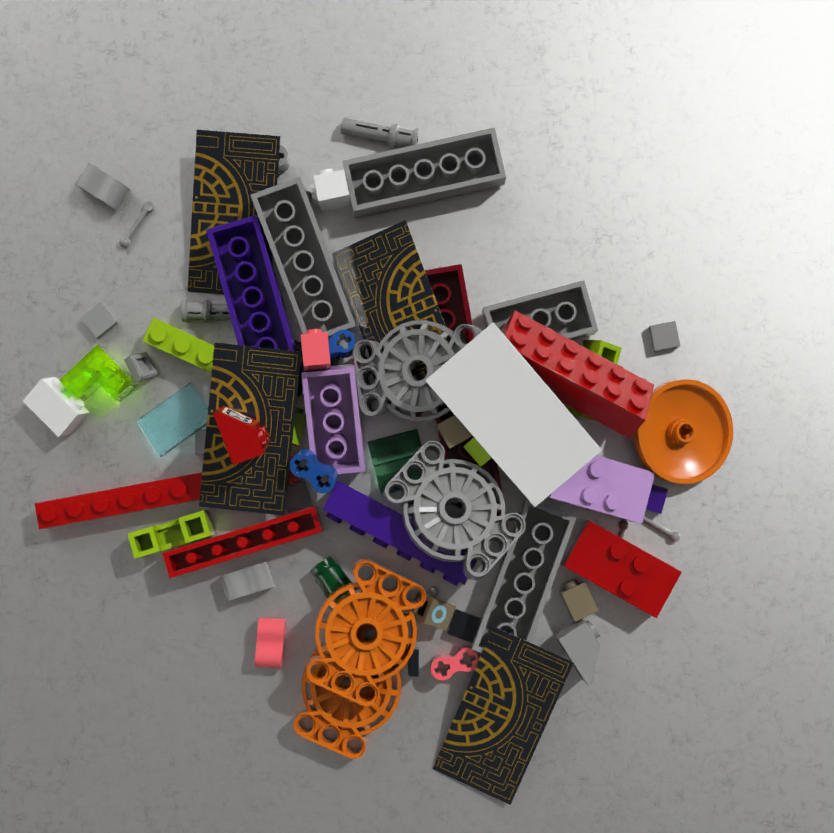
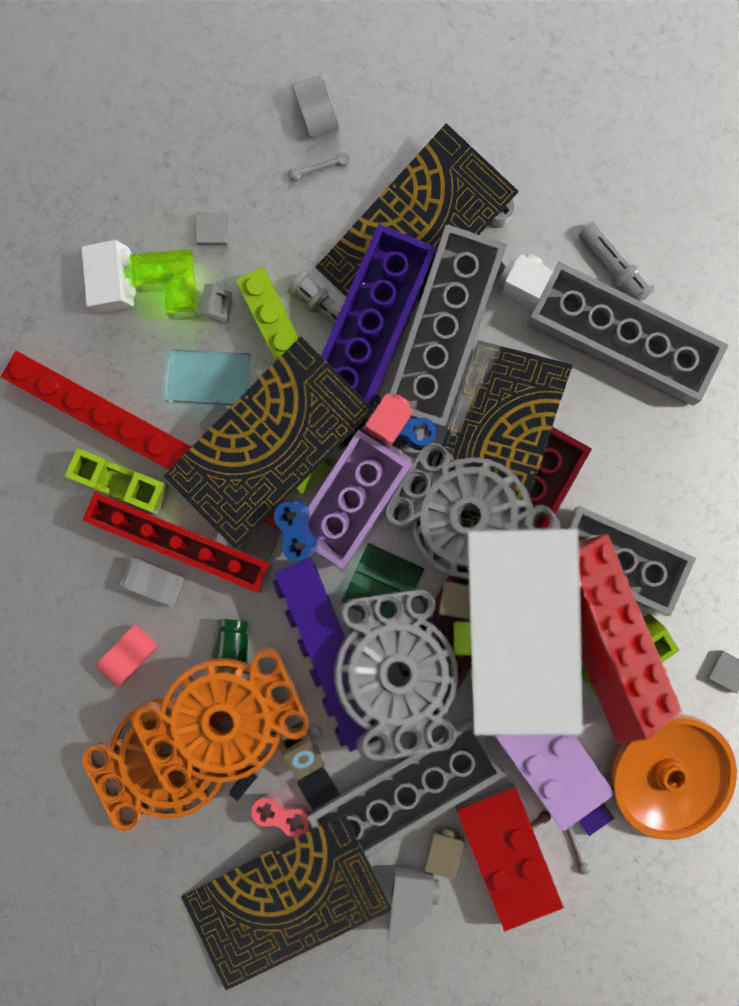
camera: 45 degrees right, 0 degrees up
red slope [213,405,270,465] -> none

